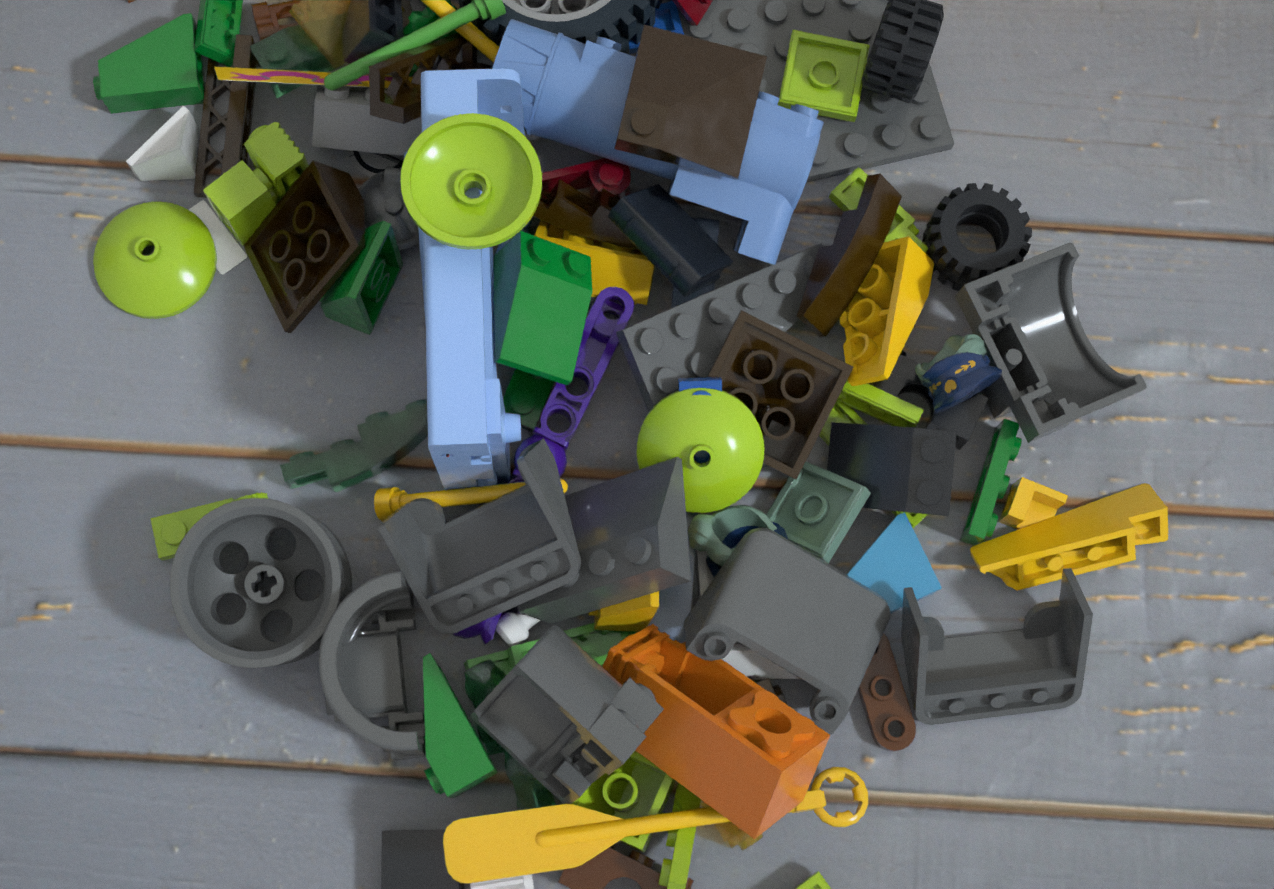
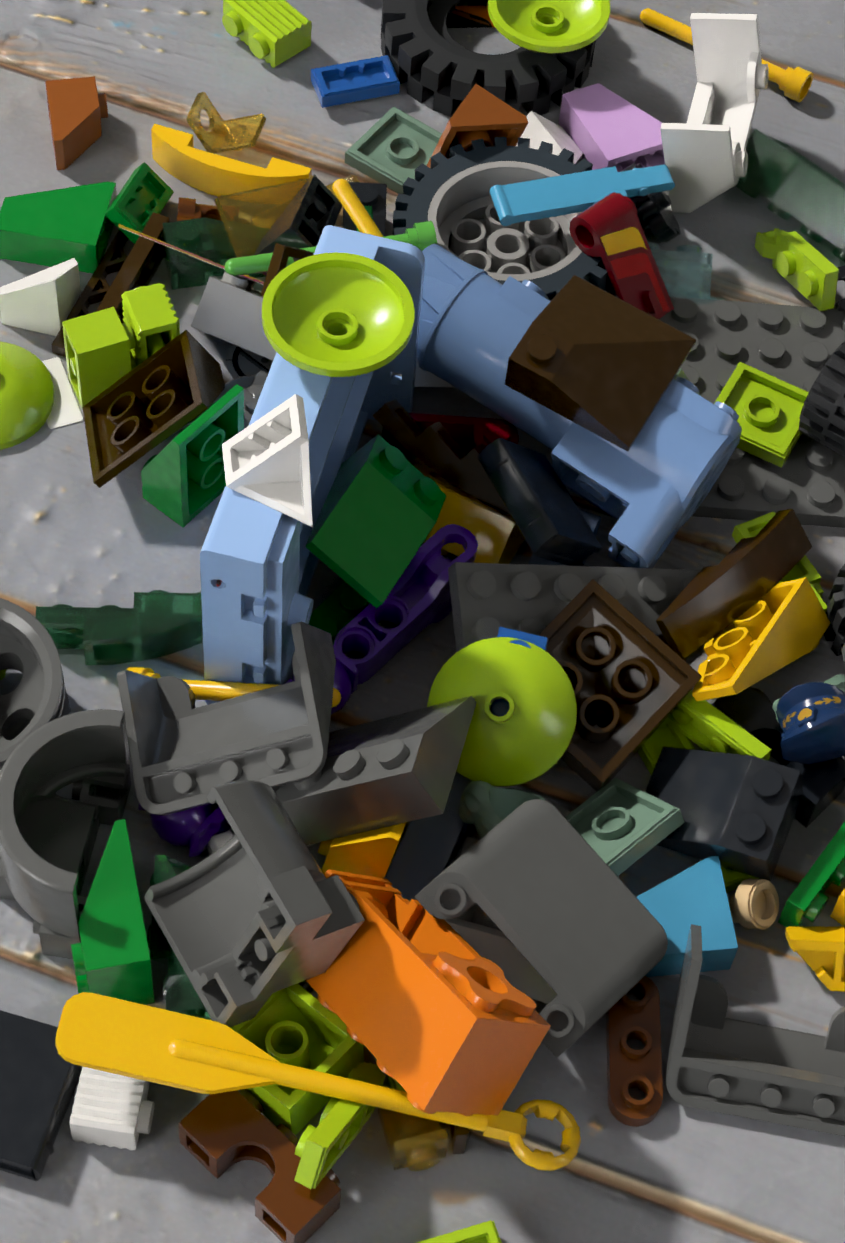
camera: 20 degrees right, 20 degrees down
none -> white slope [222,394,313,527]
none -> tan tile [728,878,779,930]

